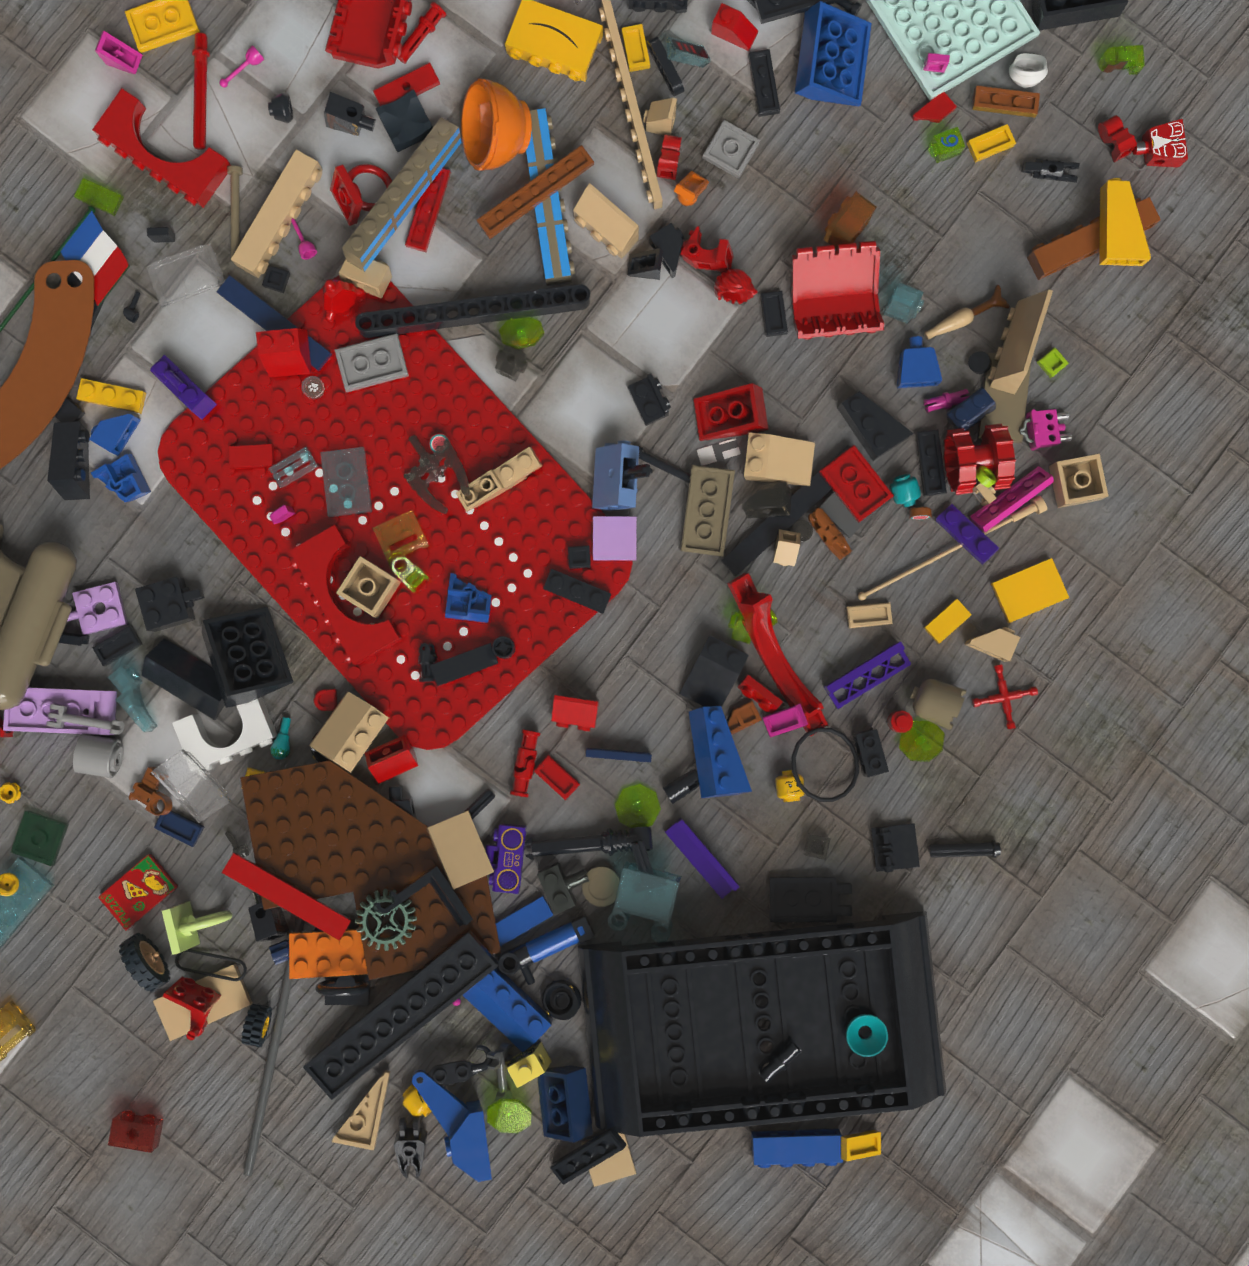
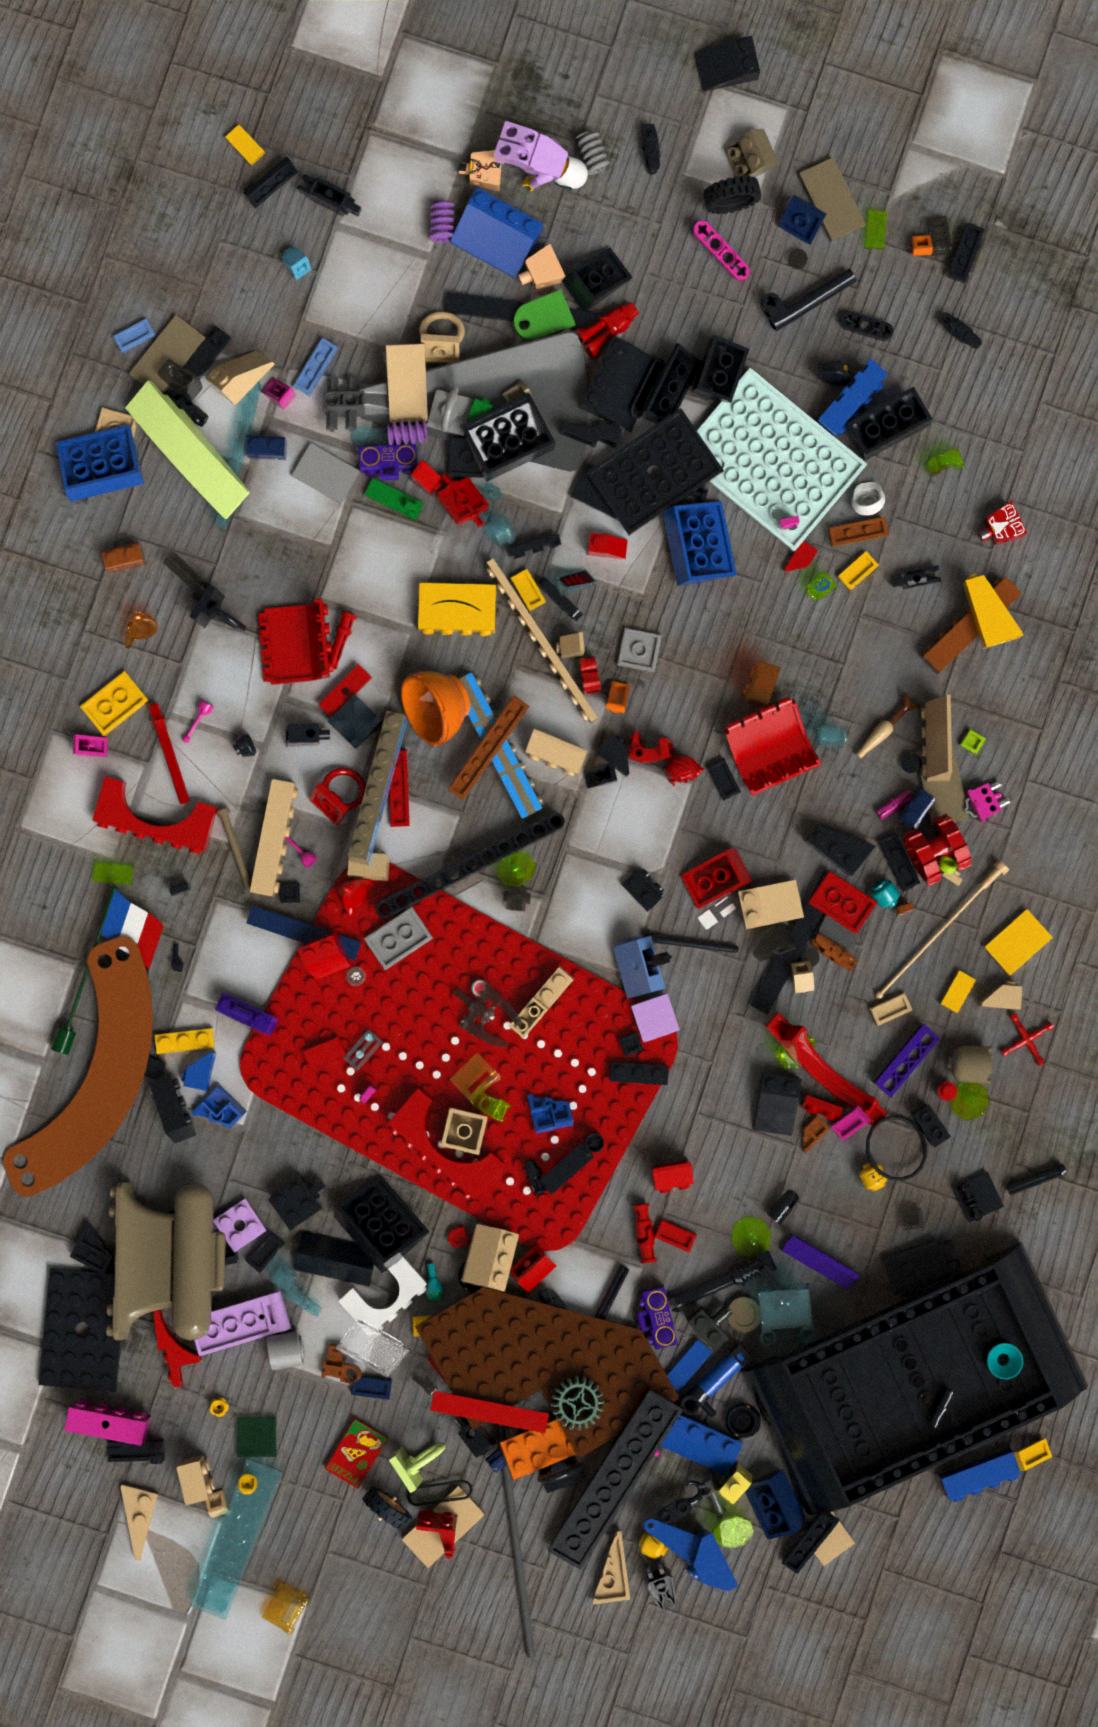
camera: 25 degrees left, 0 degrees up
light grey hinge [46,704,124,735] -> none
clear red brick [108,1111,163,1153] -> none
clear piece [146,244,225,307] -> none
black wheel [241,1003,272,1047] -> none
clear light blue tile [320,447,372,517] -> none
black hinge [373,866,473,927] -> none
tan tile [427,811,494,890] -> none
dark blue tile [586,748,652,762] -> none
dark tan tile [681,465,735,557] -> none
blue wedge [689,706,752,798] -> none
black tile [748,49,780,117] -> none
blue torso [897,336,942,388] -> none
dark purple plate [936,504,999,565] -> none
dark pink plate [970,466,1054,532] -> none
tan brick [1049,454,1108,508] -> none
red leg [1098,115,1137,163] -> none

